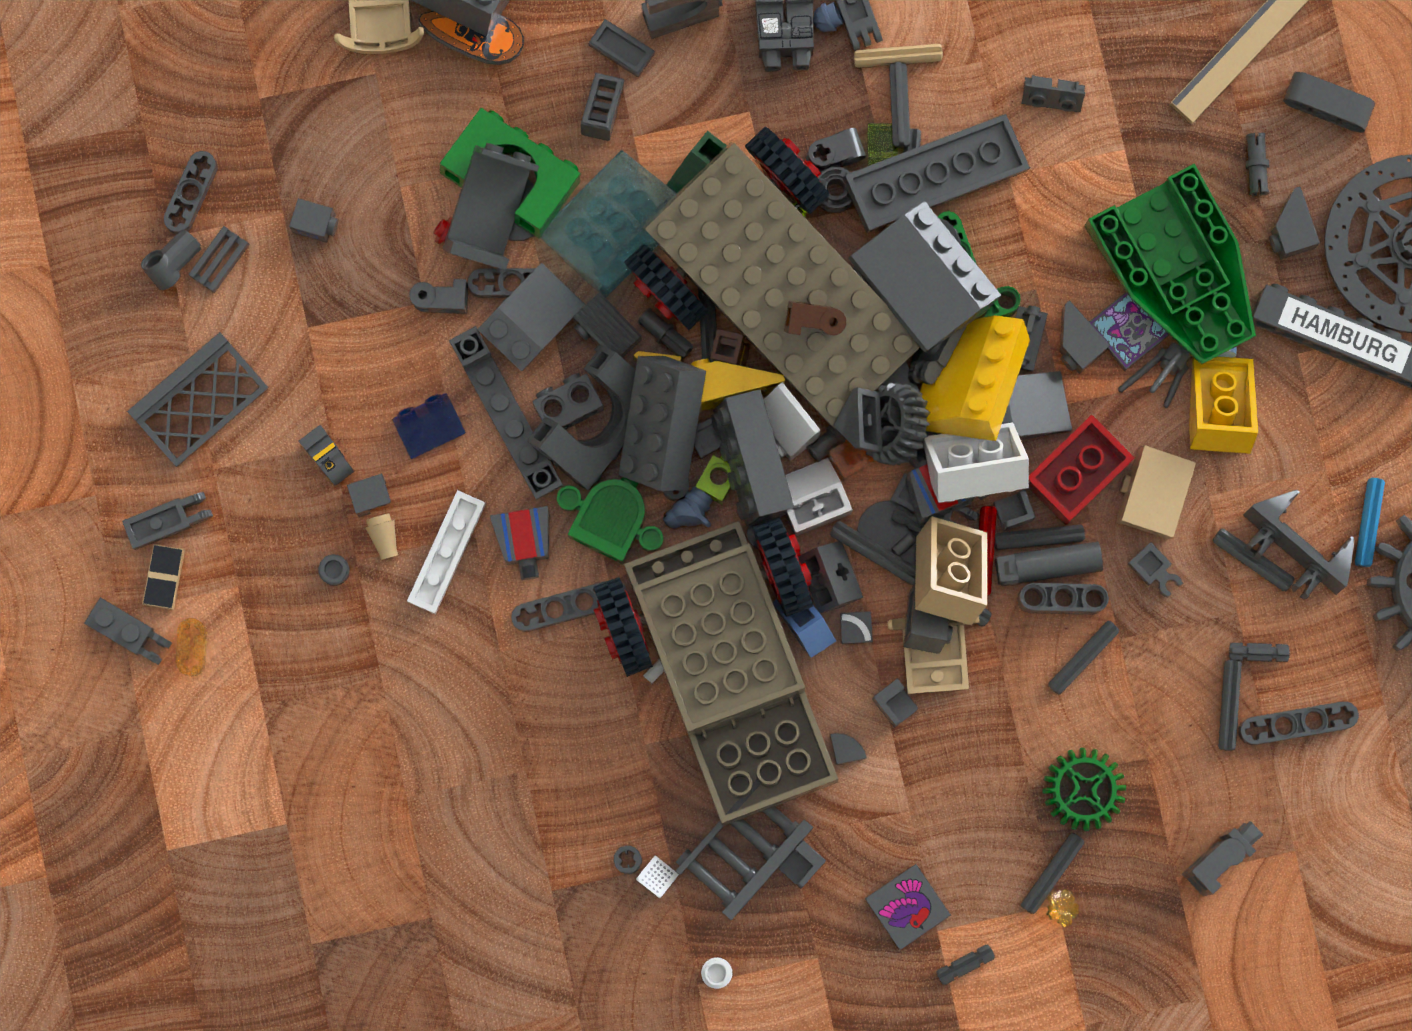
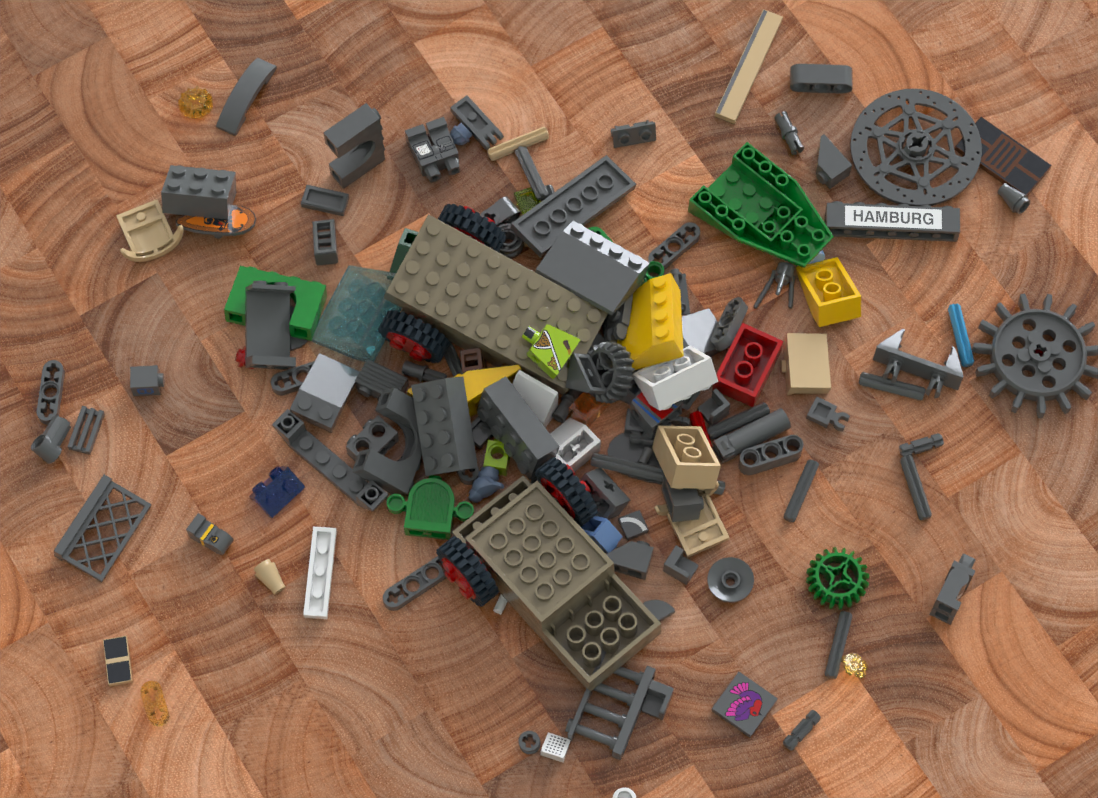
camera: 20 degrees left, 15 degrees down
dark grey hinge [84,597,172,665] -> none
dark grey hinge [122,492,213,550] -> none
dark grey tile [318,554,350,586] -> none
dark grey panel [347,473,391,517] -> none
dark grey leg [409,279,468,314] -> none
torso [490,506,550,580] -> none
reddish brown leg [784,301,846,335] -> none
dark grey slope [1059,300,1110,374] -> none
tile [1089,292,1169,371] -> none
dark grey beam [1239,701,1359,745] -> none
none -> lime torso [522,324,580,379]
none -> dark grey slope [606,541,654,580]
none -> dark grey beam [648,222,700,270]
none -> dark grey dish [707,557,754,602]
none -> dark grey beam [711,297,748,351]

